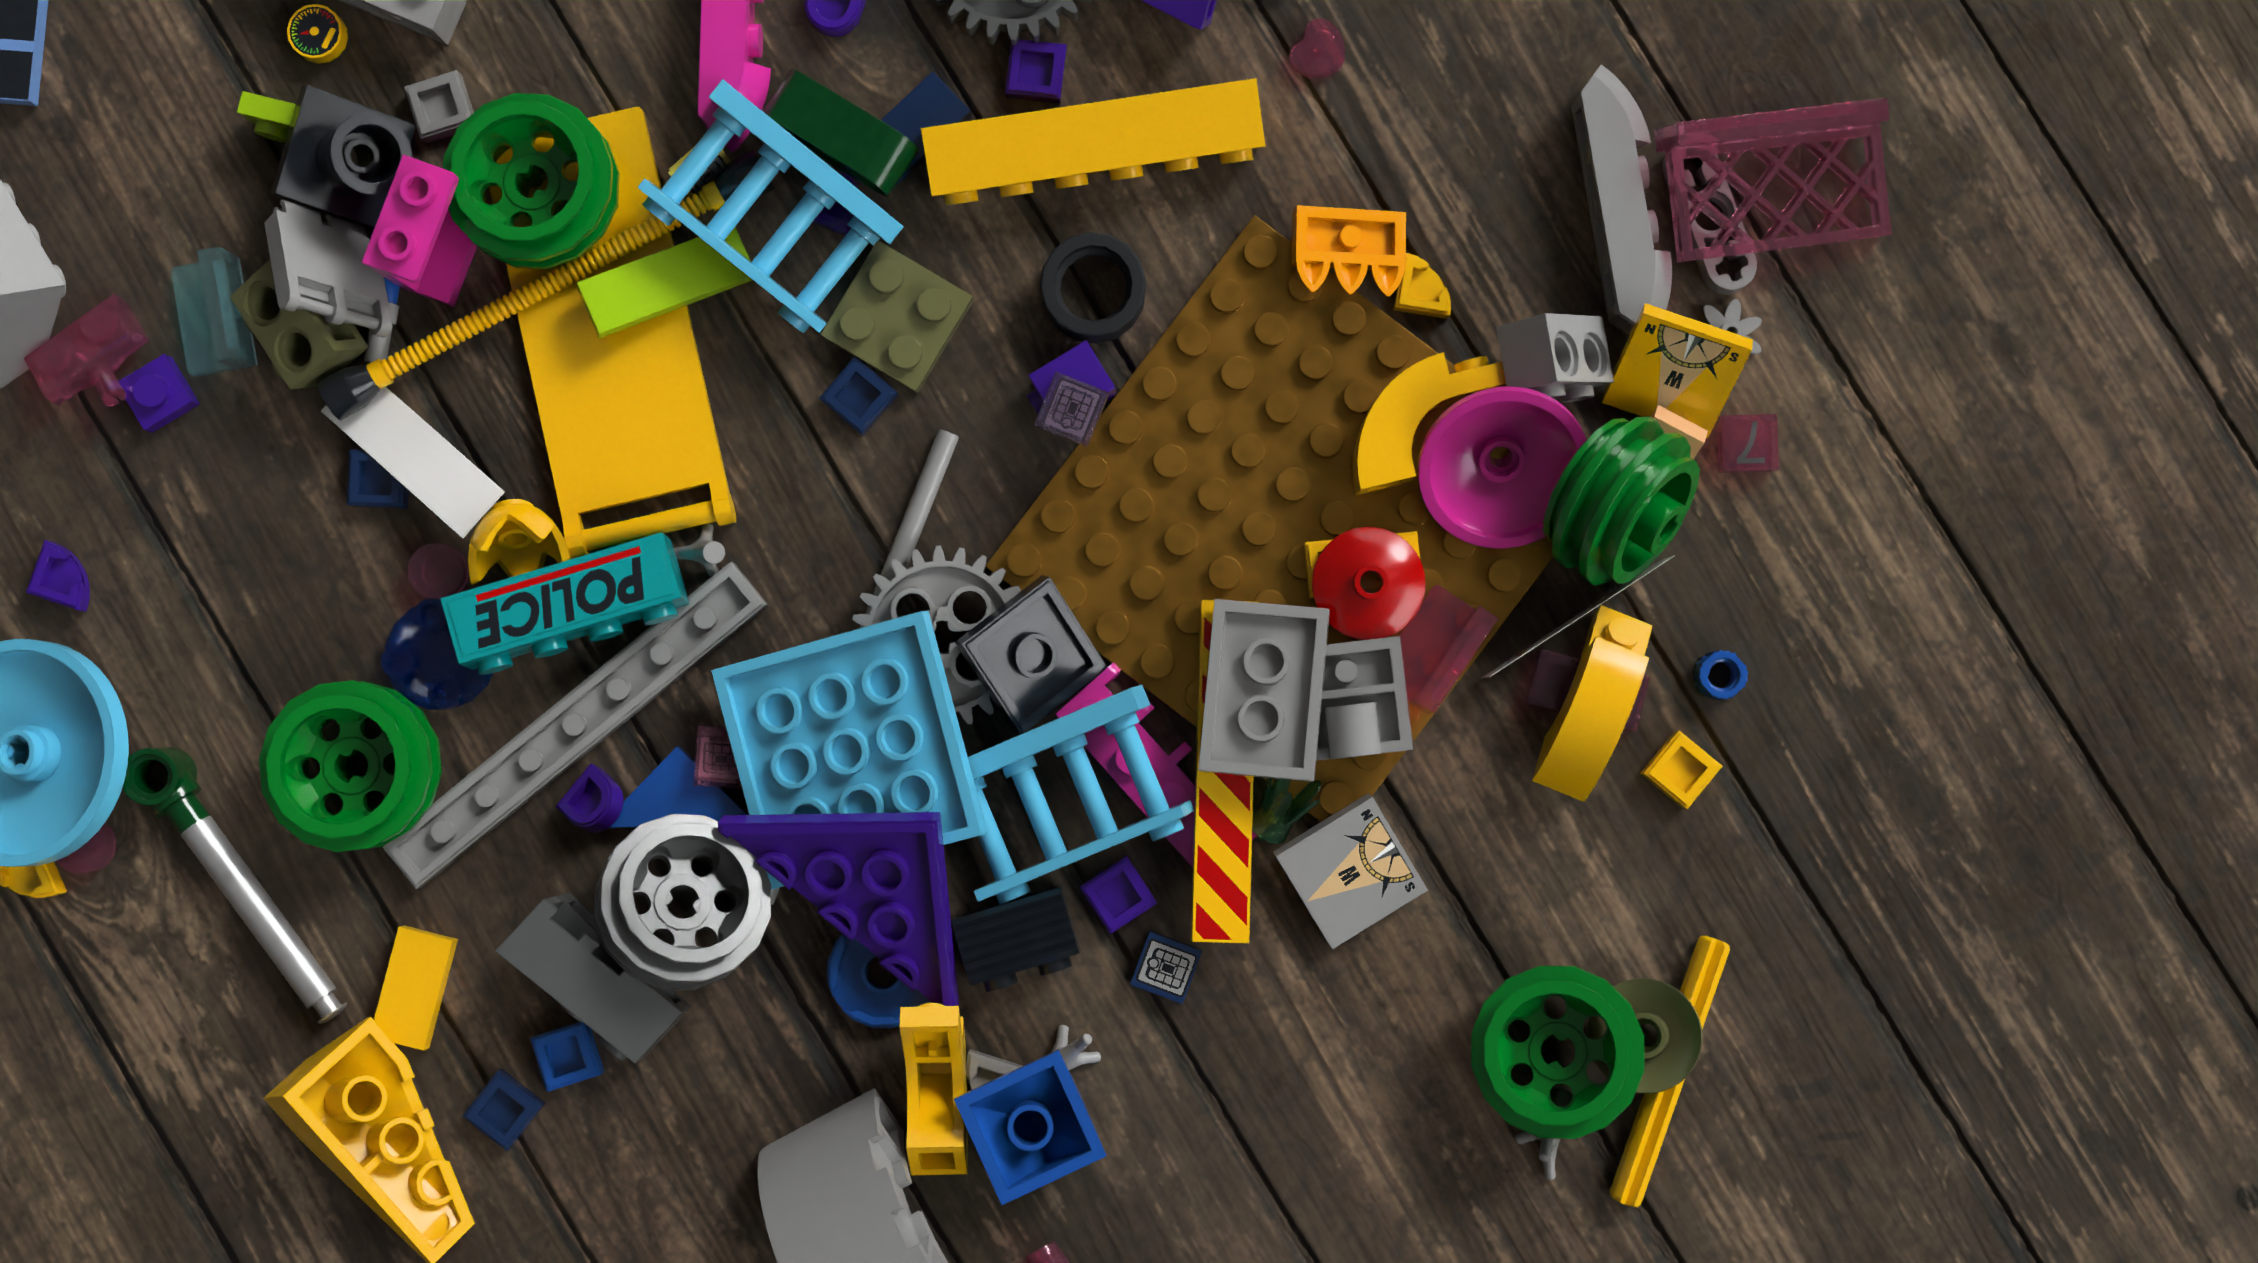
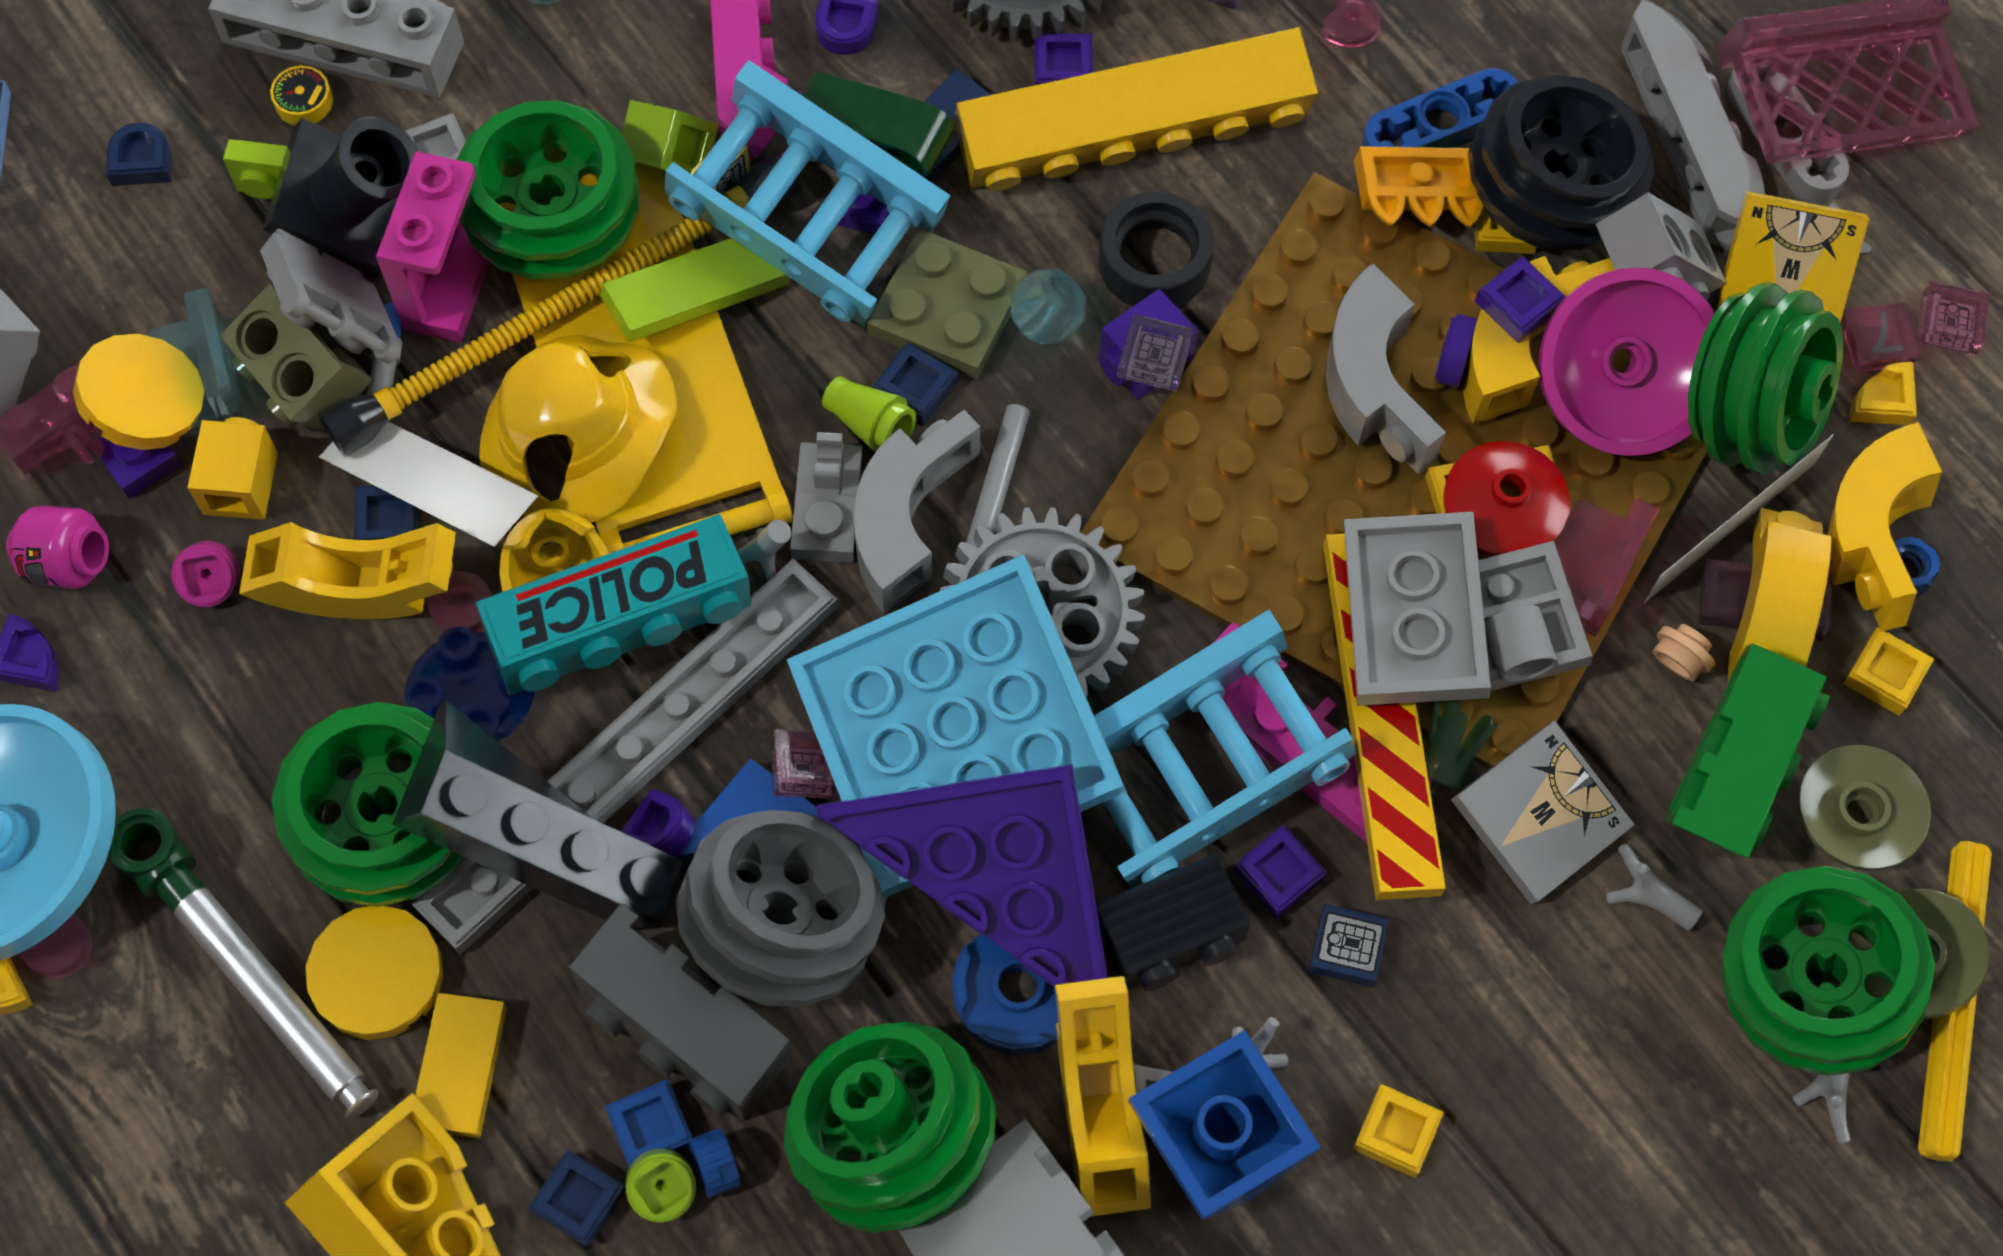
camera: 10 degrees left, 20 degrees down
tile [955,575,1107,734] -> none
none -> dark pink head [6,505,109,590]
none -> yellow tile [73,334,205,450]
none -> dark blue tile [106,122,172,186]
none -> dark pink tile [171,541,240,607]
none -> yellow brick [187,417,278,520]
none -> yellow arch [239,522,456,620]
none -> yellow tile [306,905,444,1040]
none -> black wedge [392,700,683,928]
none -> yellow piece [479,335,678,523]
none -> lime panel [622,100,719,174]
none -> lime tile [626,1148,696,1222]
none -> blue axle [688,1128,741,1198]
none -> green wheel [784,1021,996,1233]
none -> light grey plate [790,432,863,563]
none -> lime cone [822,376,916,452]
none -> light grey arch [854,409,980,614]
none -> clear light blue piece [1011,268,1086,344]
none -> light grey arch [1326,263,1446,475]
none -> yellow tile [1352,1084,1444,1178]
none -> blue beam [1361,68,1518,148]
none -> dark purple tile [1434,313,1478,388]
none -> black wheel [1468,75,1655,251]
none -> dark purple tile [1474,256,1565,343]
none -> light grey bar [1606,843,1703,932]
none -> light nougat plate [1652,624,1716,681]
none -> green wedge [1662,643,1830,859]
none -> olive dish [1798,745,1931,871]
none -> yellow arch [1827,422,1942,631]
none -> yellow tile [1849,362,1917,426]
none -> clear pink tile [1916,281,1990,355]

